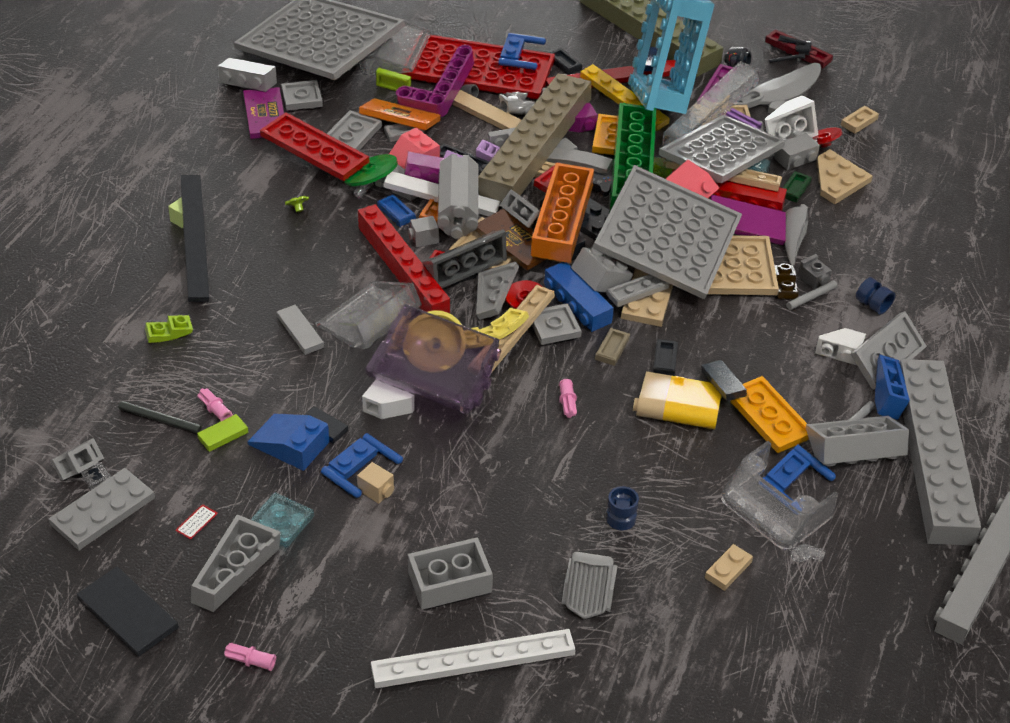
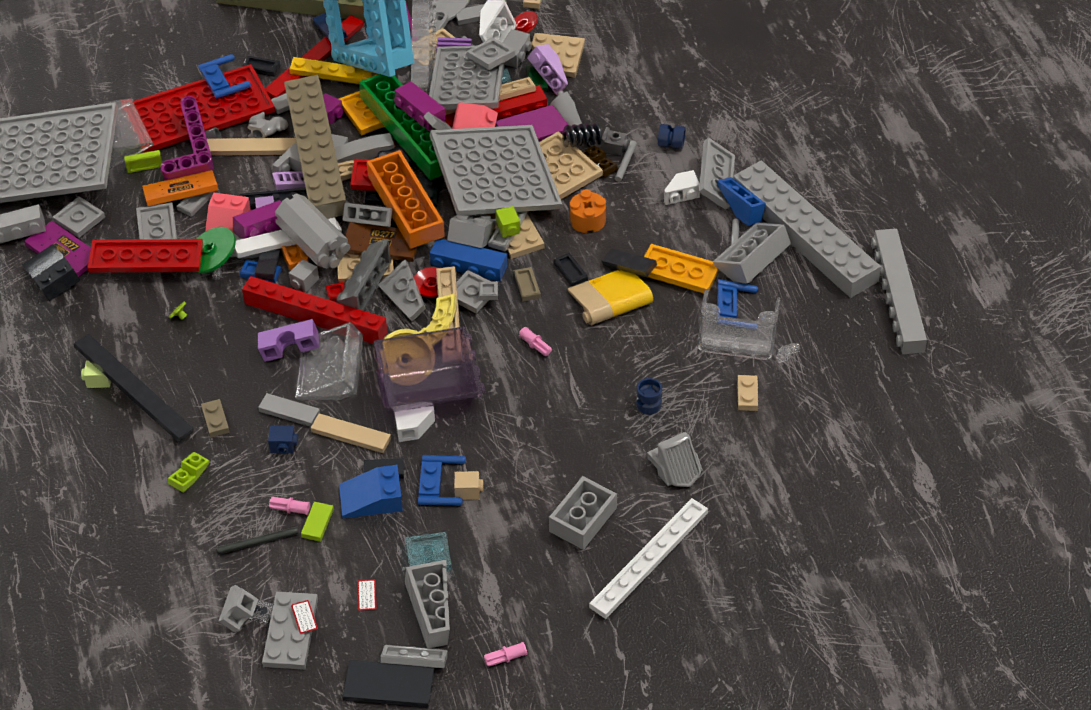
camera: 35 degrees left, 5 degrees up
none -> black slope [22,244,80,302]
none -> dark tan plate [201,399,229,438]
none -> black tile [255,248,281,280]
none -> medium lavender arch [258,319,319,362]
none -> dark blue brick [268,426,298,454]
none -> white sticker [291,600,318,634]
none -> tan tile [311,414,391,453]
none -> light grey tile [381,645,447,668]
none -> magenta brick [394,81,445,131]
none -> light grey tile [423,112,452,130]
none -> light grey plate [467,38,516,70]
none -> light grey tile [479,282,498,300]
none -> lime brick [496,206,520,238]
none -> lavender slope [527,44,568,95]
none -> black piece [562,123,602,148]
none -> orange brick [570,189,606,233]

